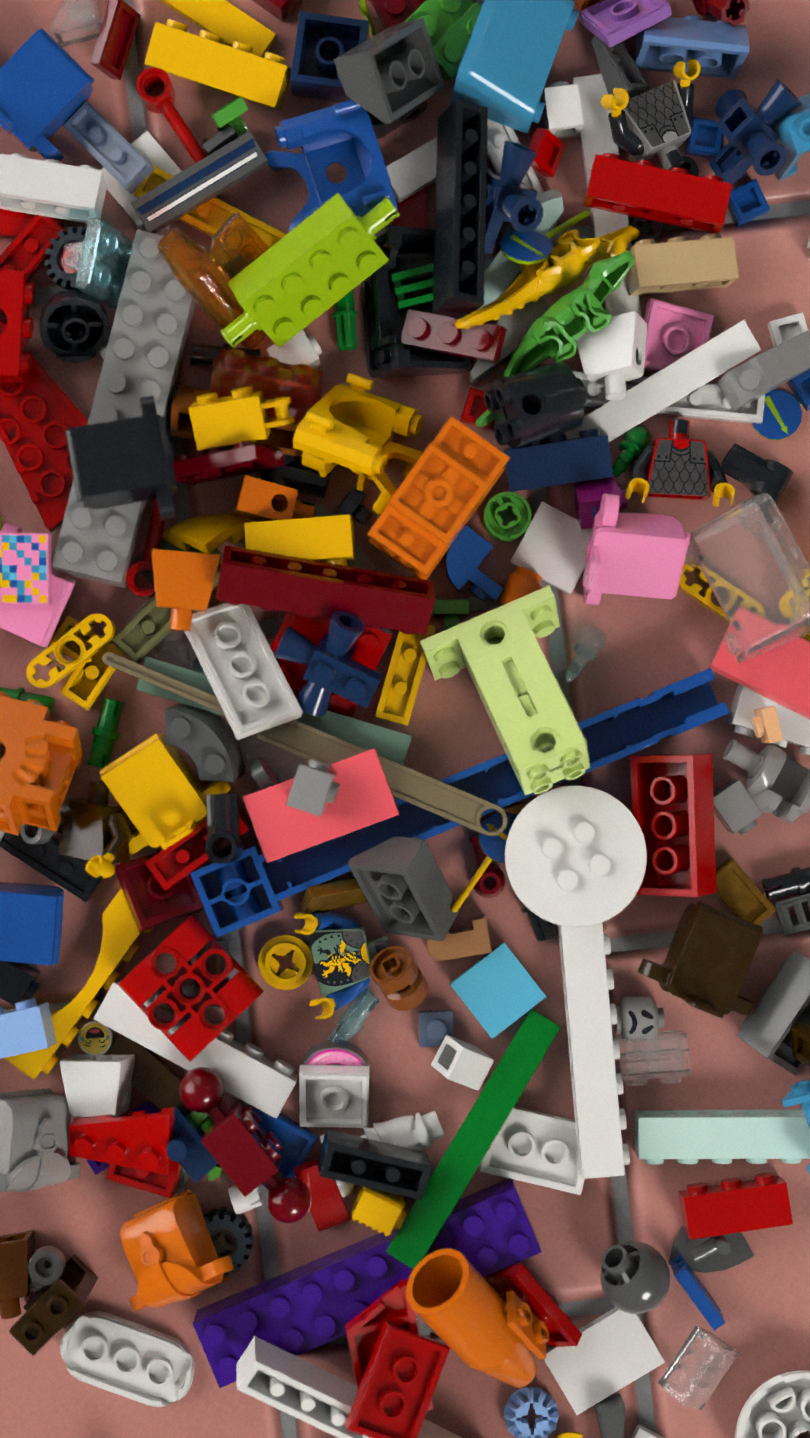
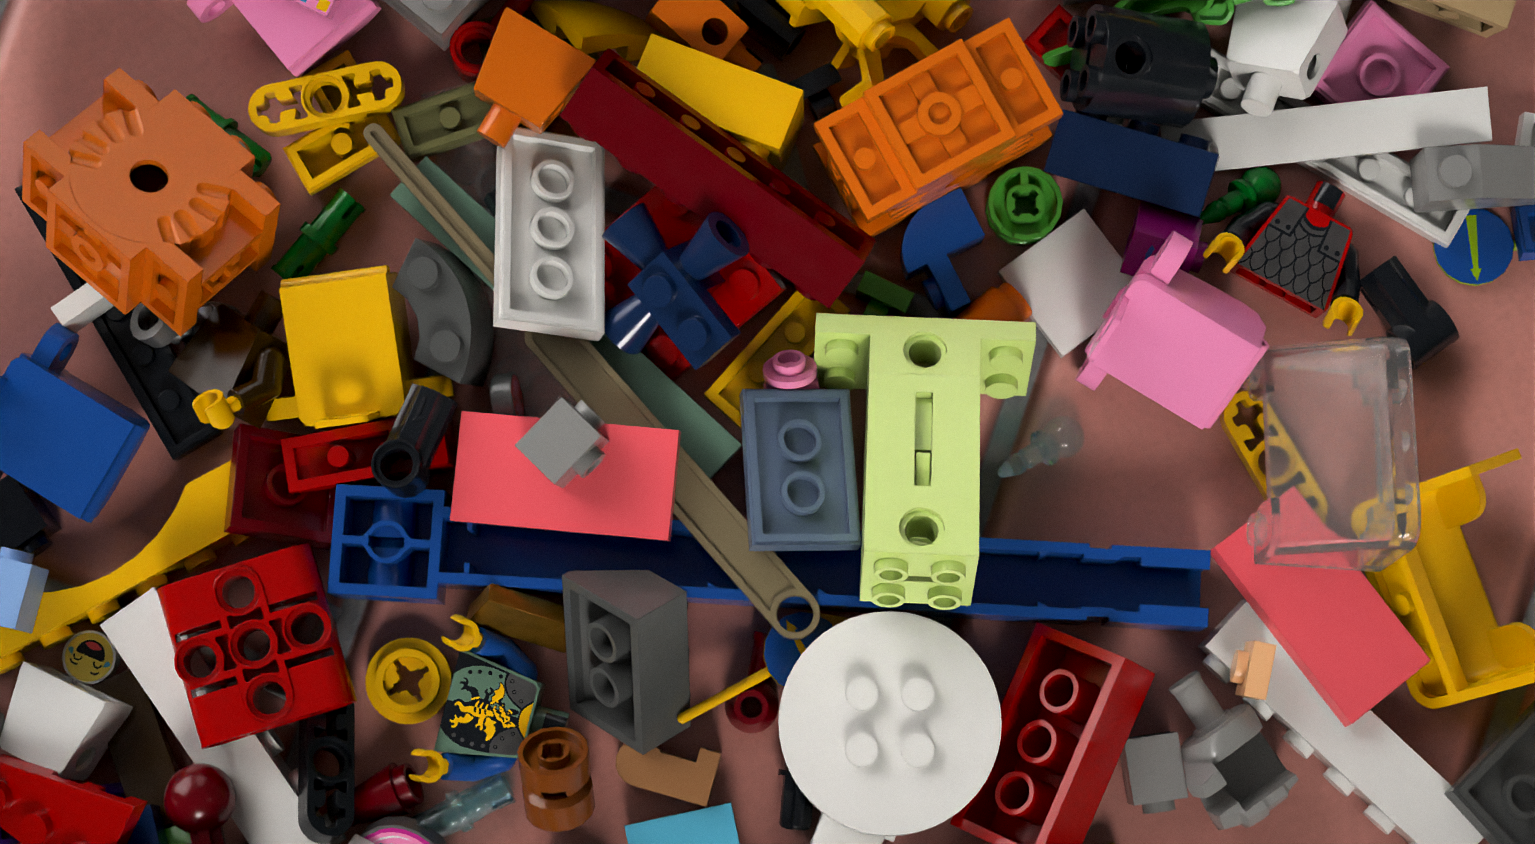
camera: 35 degrees right, 5 degrees down
none -> black beam [298,703,355,844]
none -> dark red cone [351,763,424,827]
none -> sand blue tile [739,389,861,551]
none -> bright pink plate [763,350,820,389]

